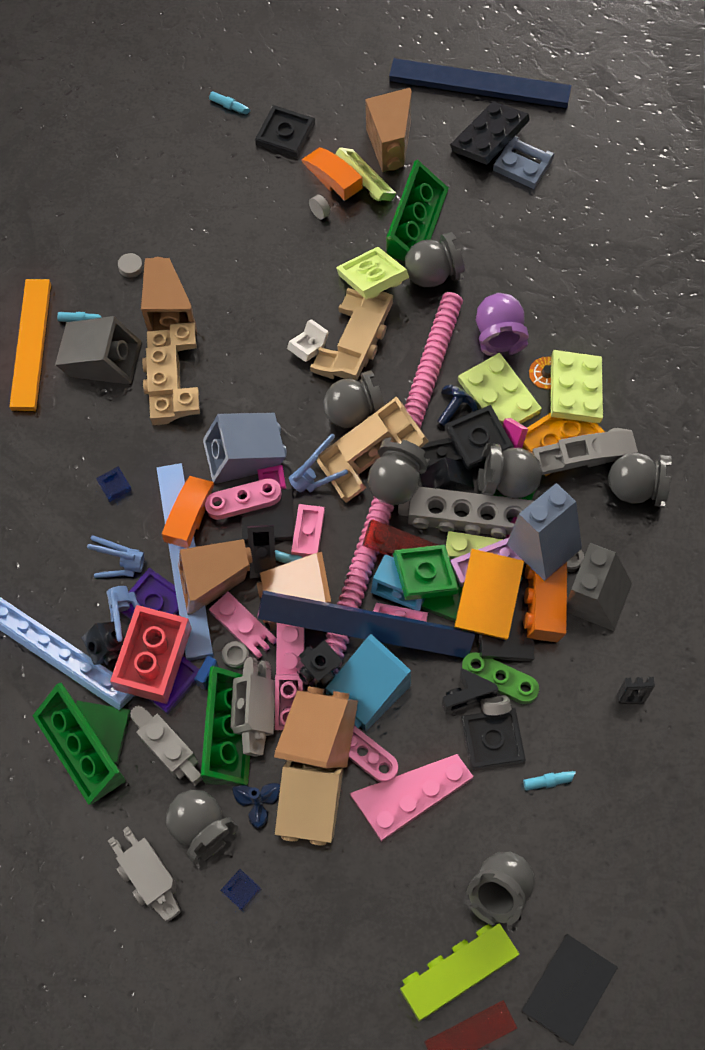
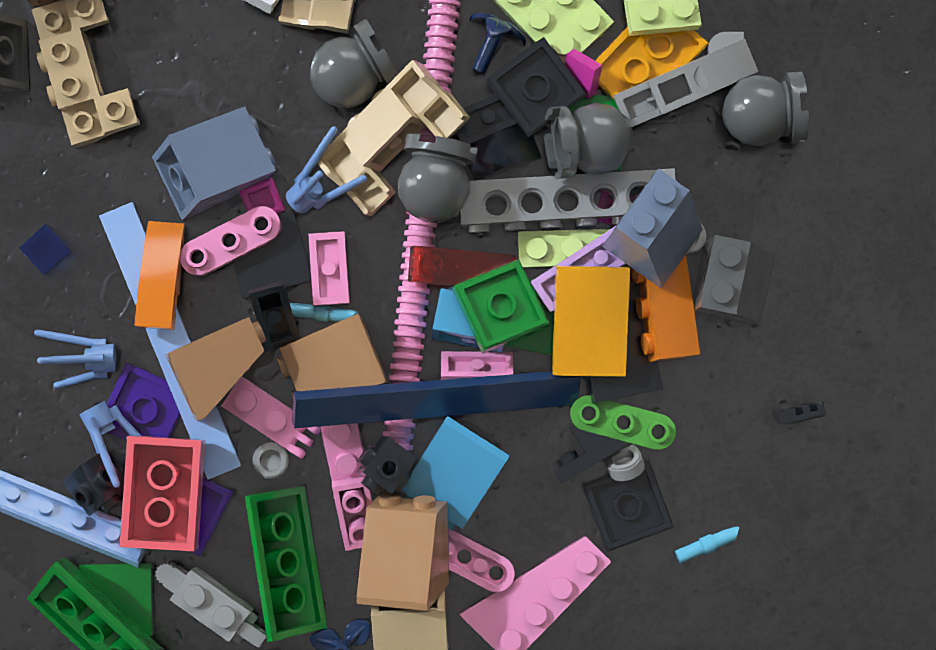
camera: 15 degrees left, 20 degrees up
blue tile [194,655,219,690] -> none
light grey hinge [231,657,275,756] -> none

